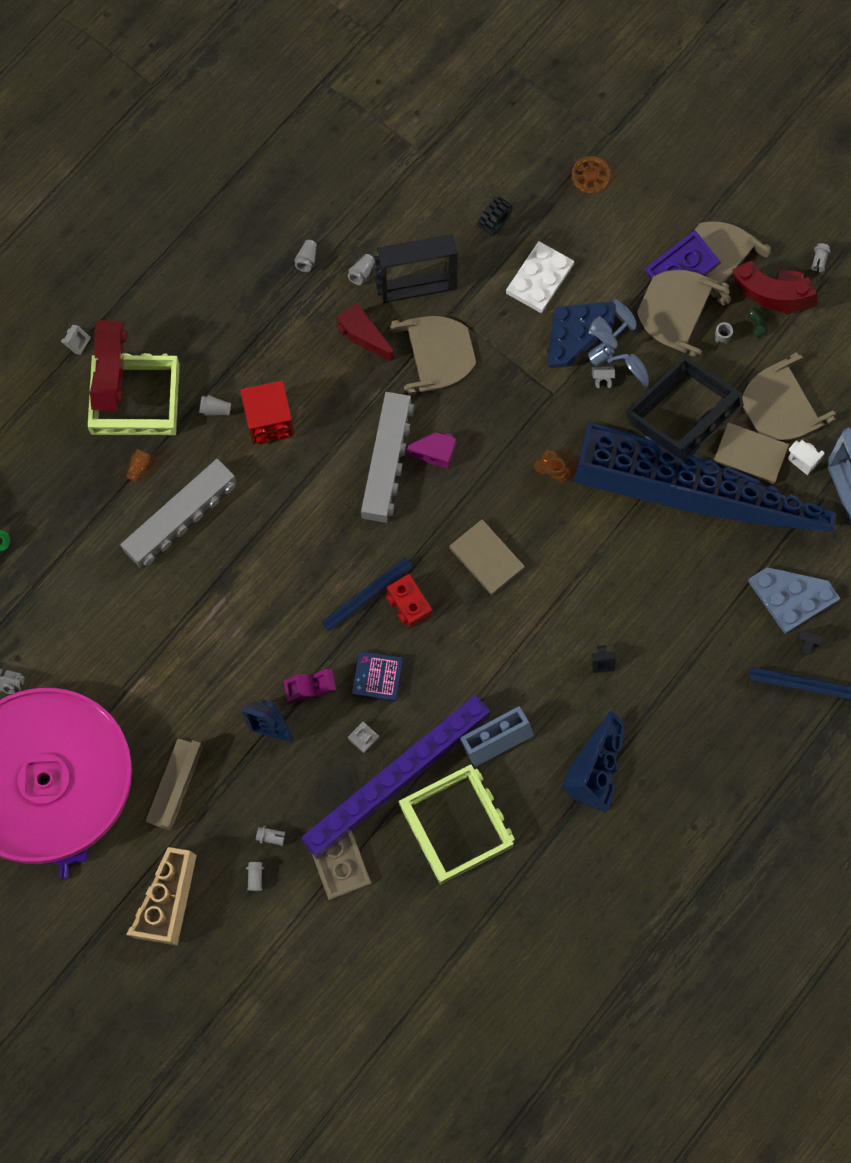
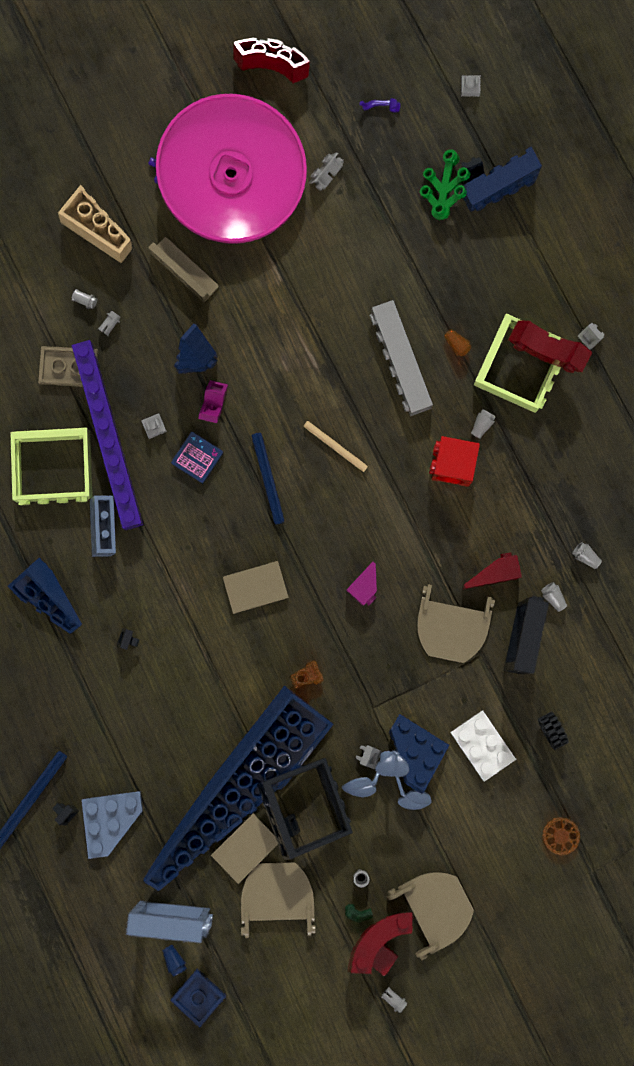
camera: 115 degrees right, 10 degrees up
light grey brick [361,392,414,523] -> none
red brick [386,574,432,629] -> none
dark tan piece [637,270,730,358] -> none
dark purple plate [645,230,721,278] -> none
white brick [788,440,825,475] -> none
none -> tan bar [304,421,368,472]

